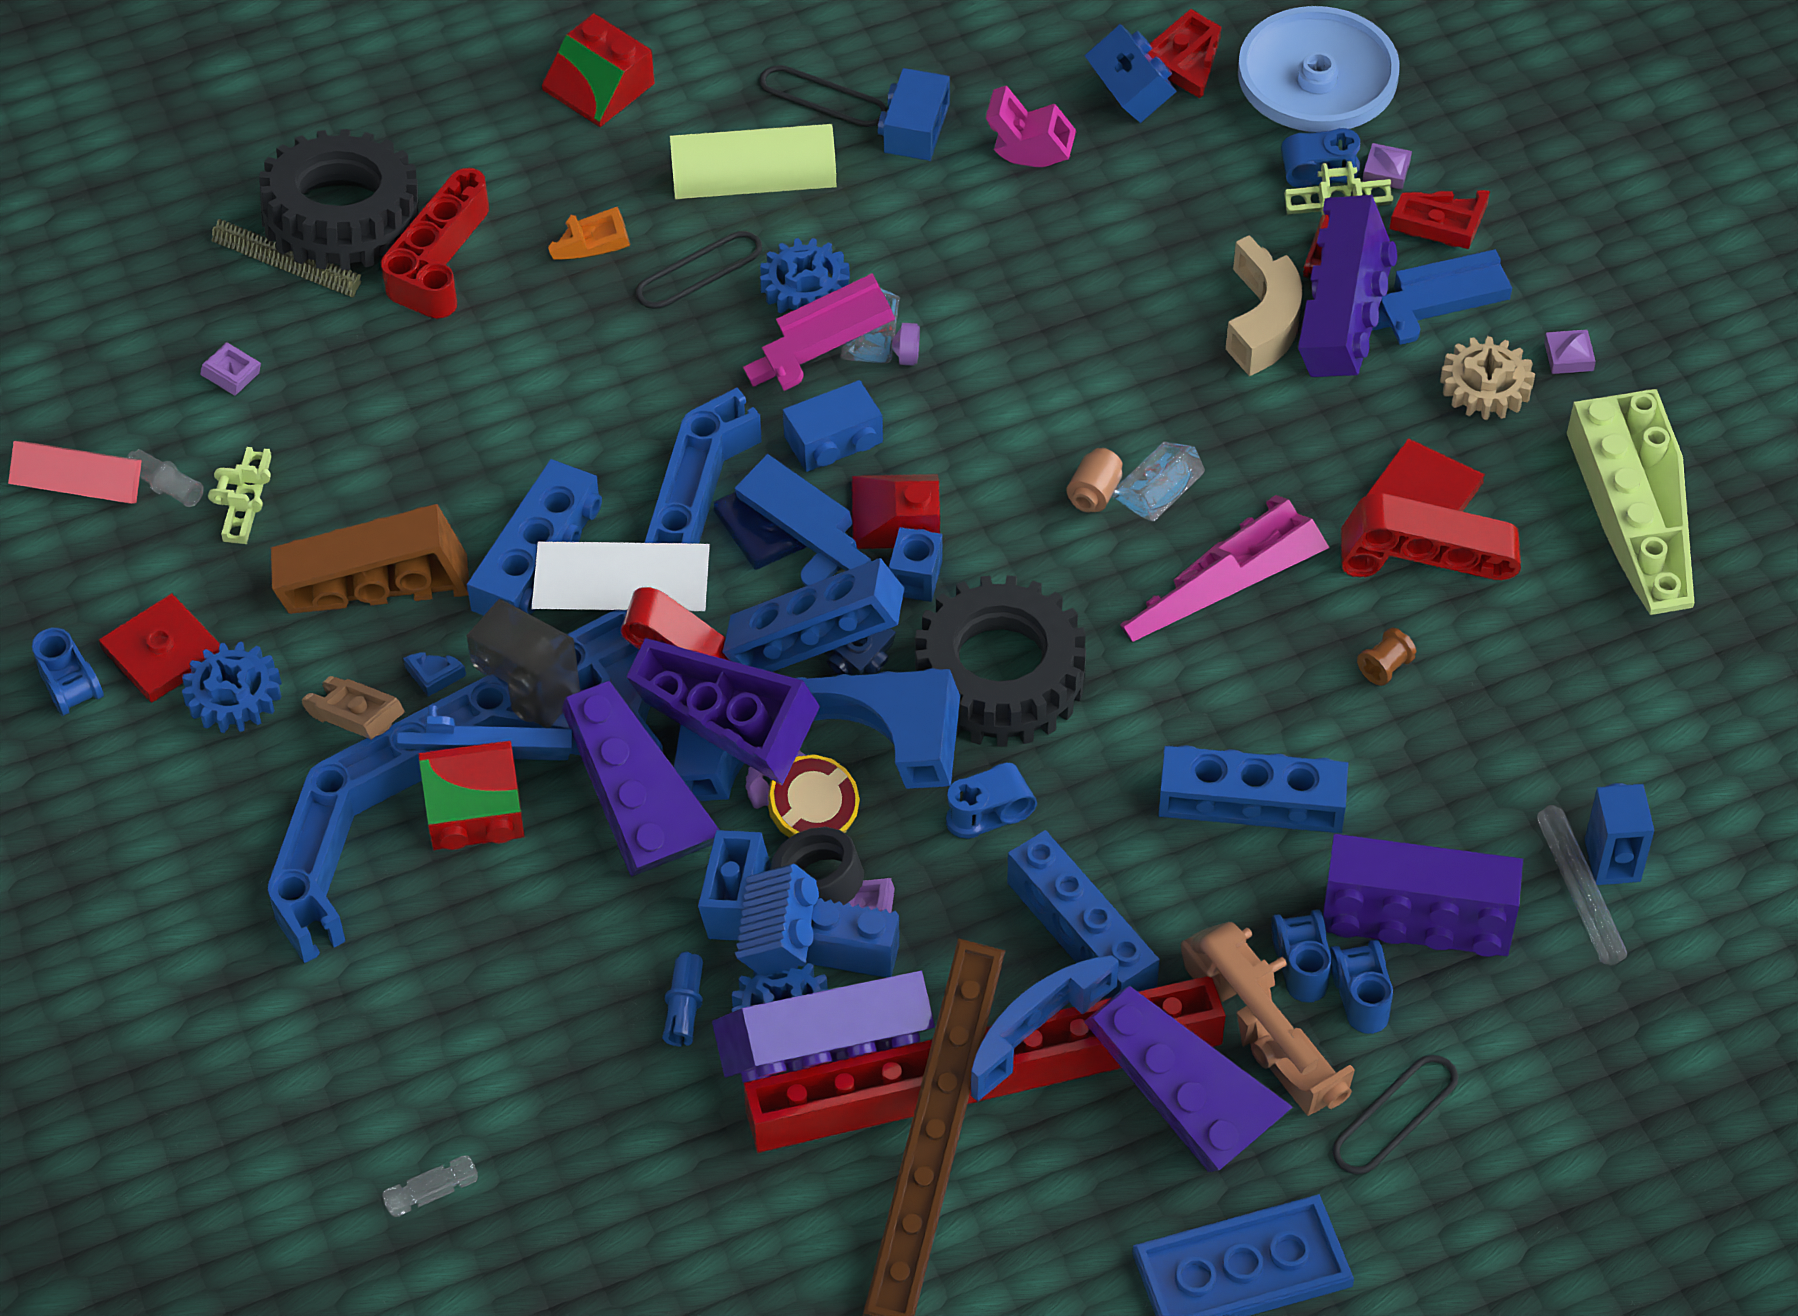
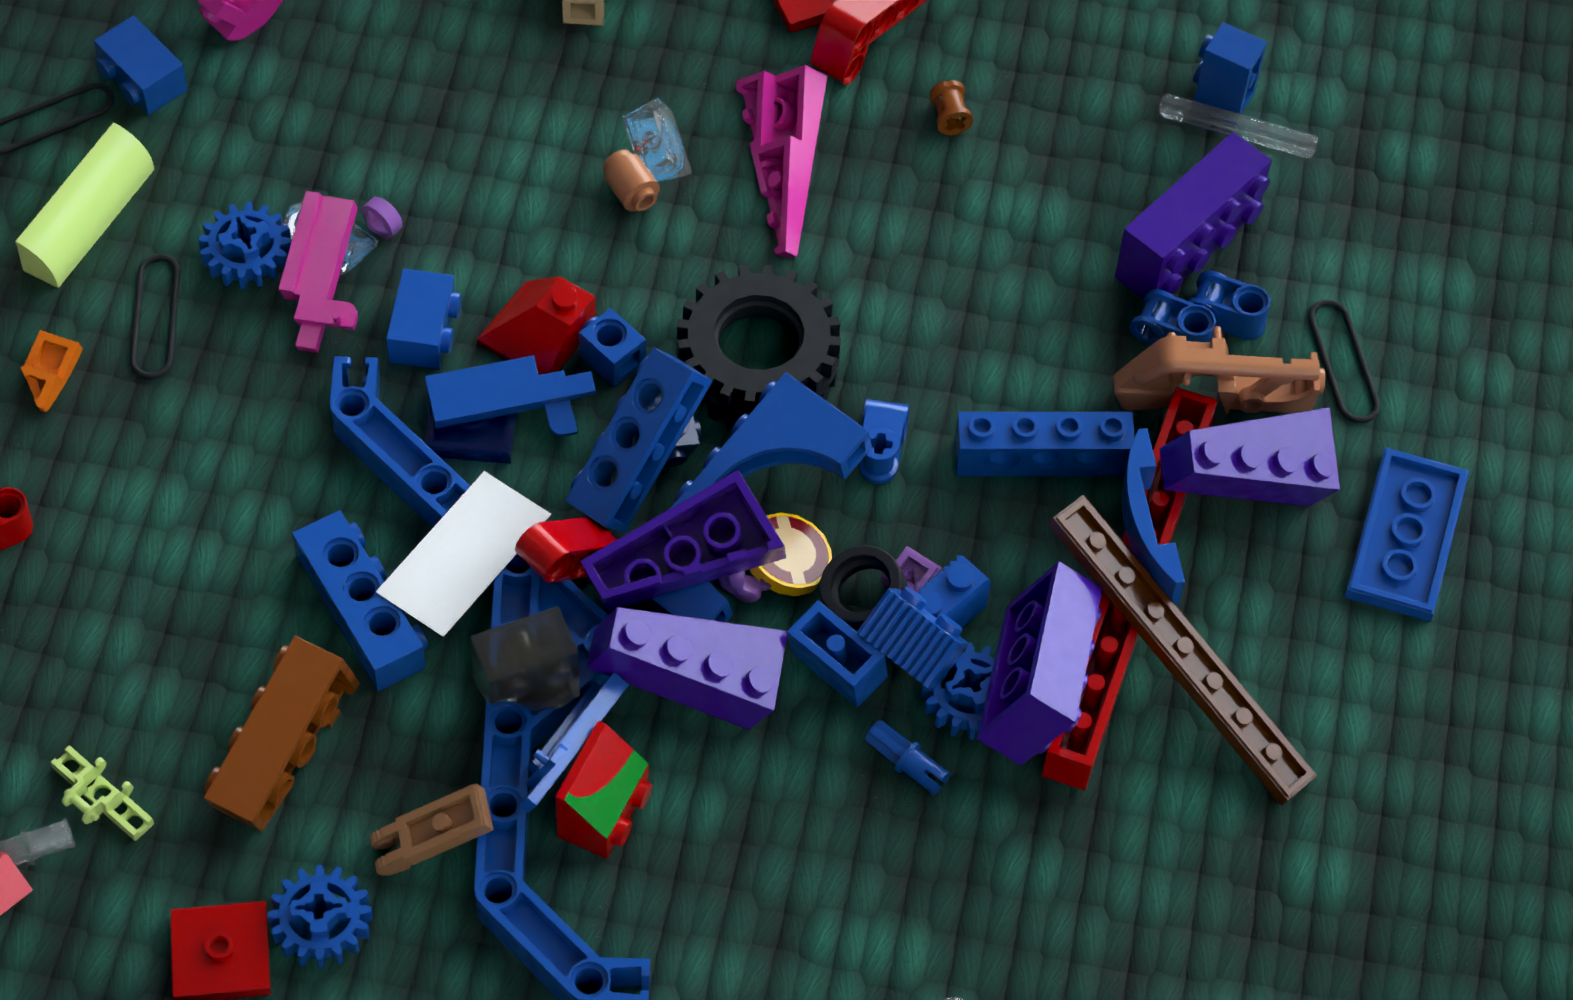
camera: 60 degrees left, 5 degrees up
blue tile [403,652,466,697] -> none
blue brick [1158,745,1348,833] -> none

